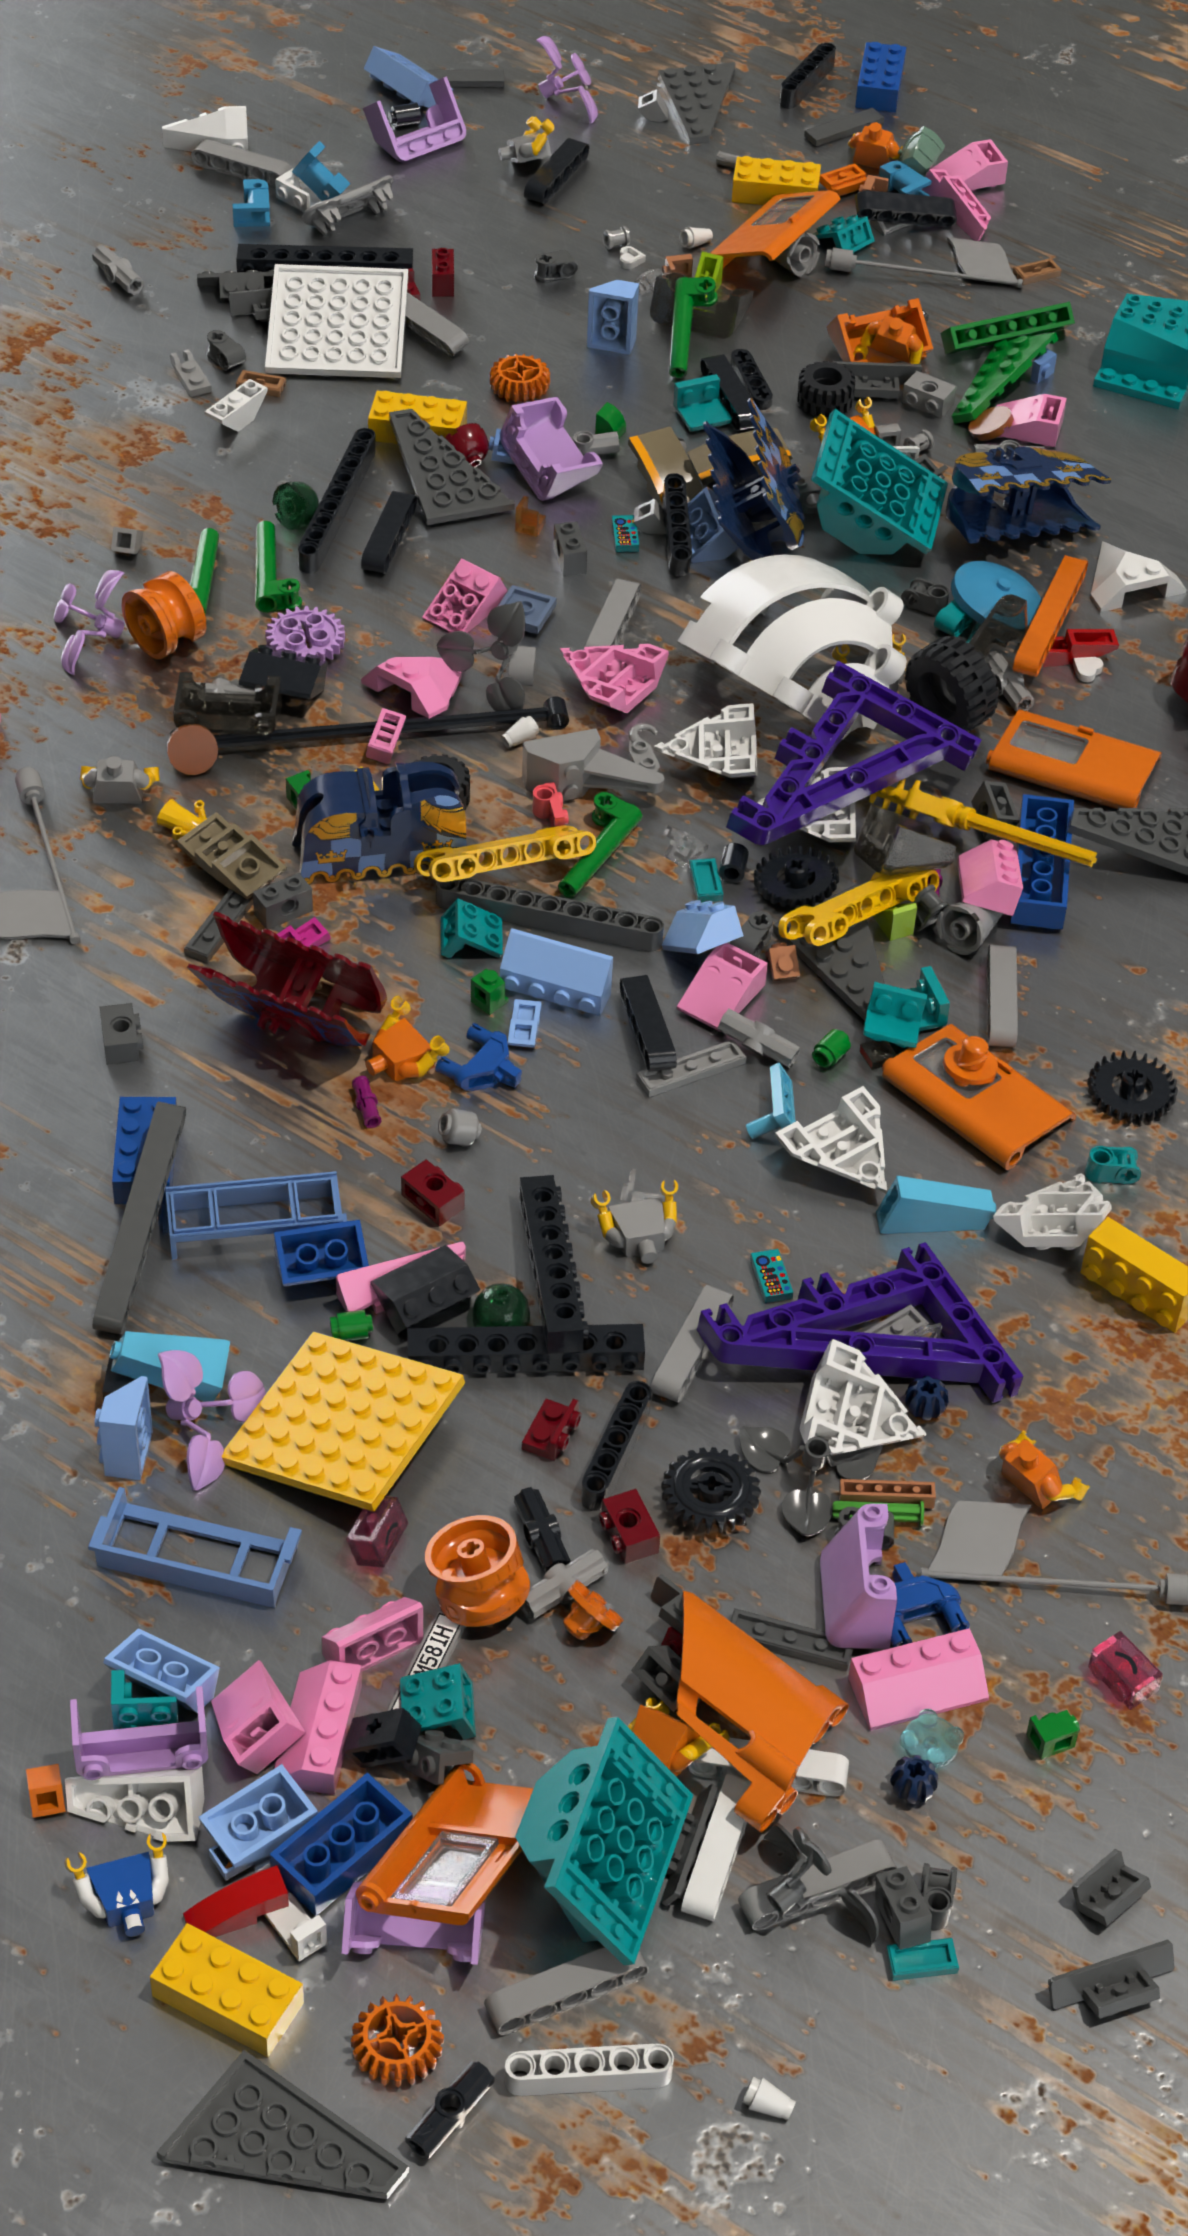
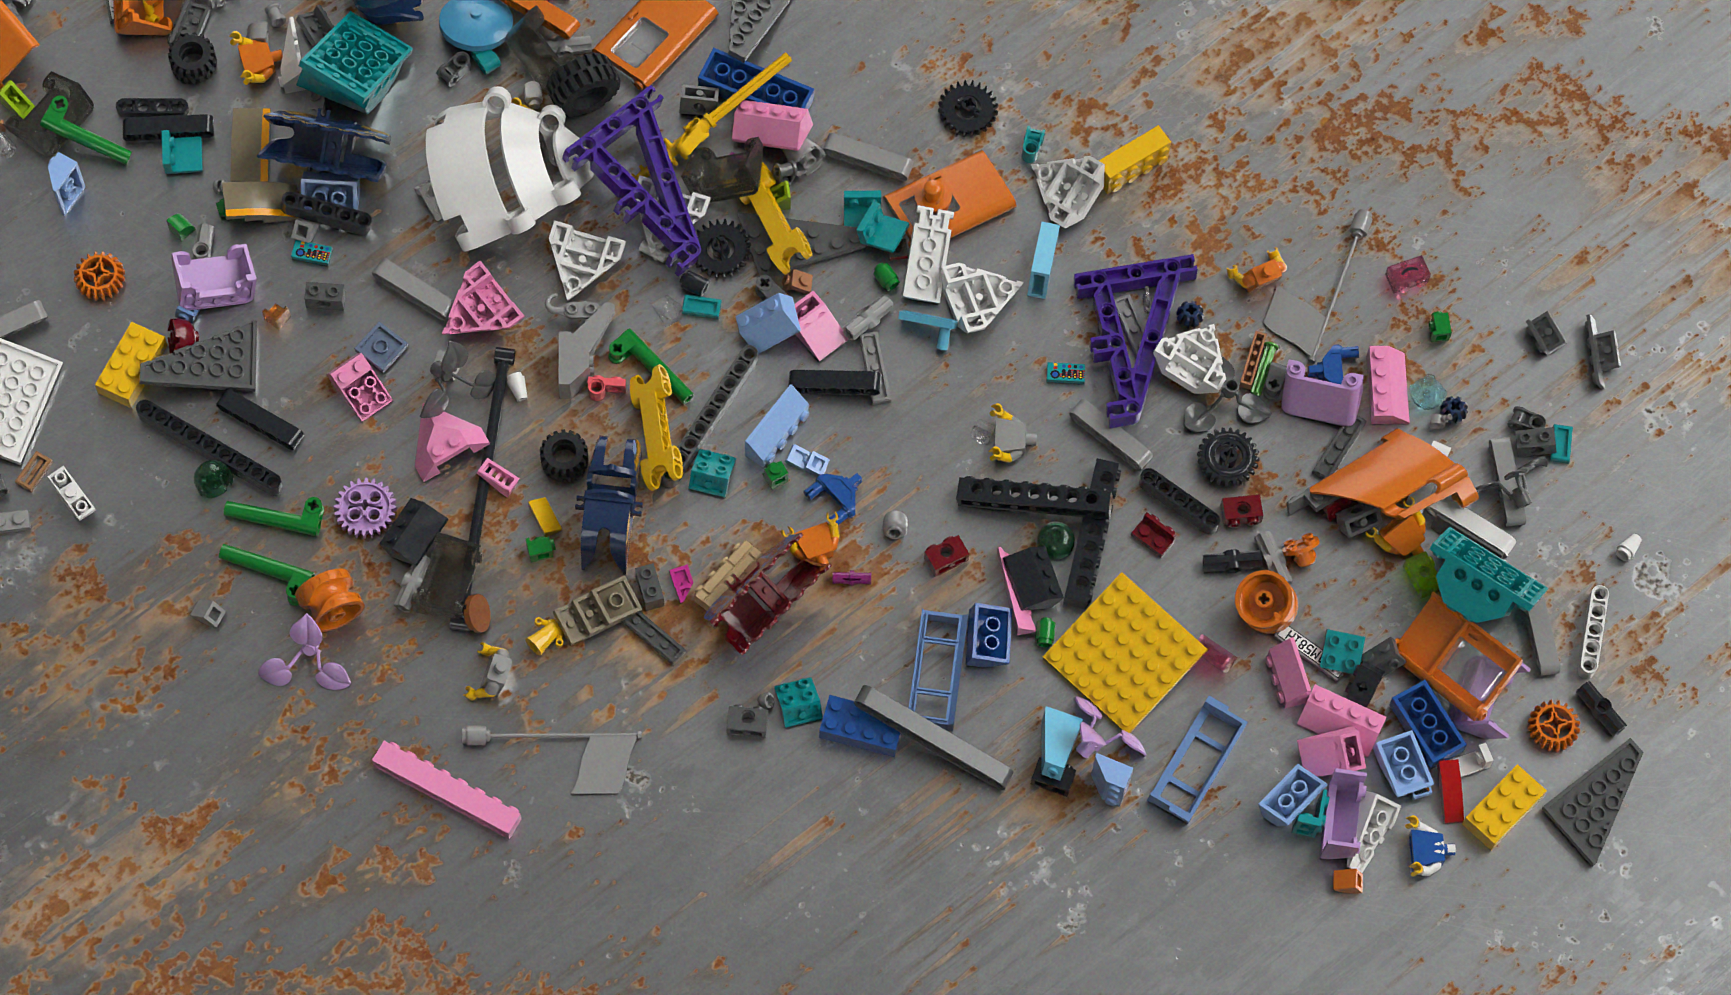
camera: 75 degrees left, 20 degrees up
none -> light grey hinge [757,693,774,709]
none -> teal bracket [774,677,823,728]
none -> white hinge [902,205,954,304]
none -> light grey piece [1430,414,1452,430]

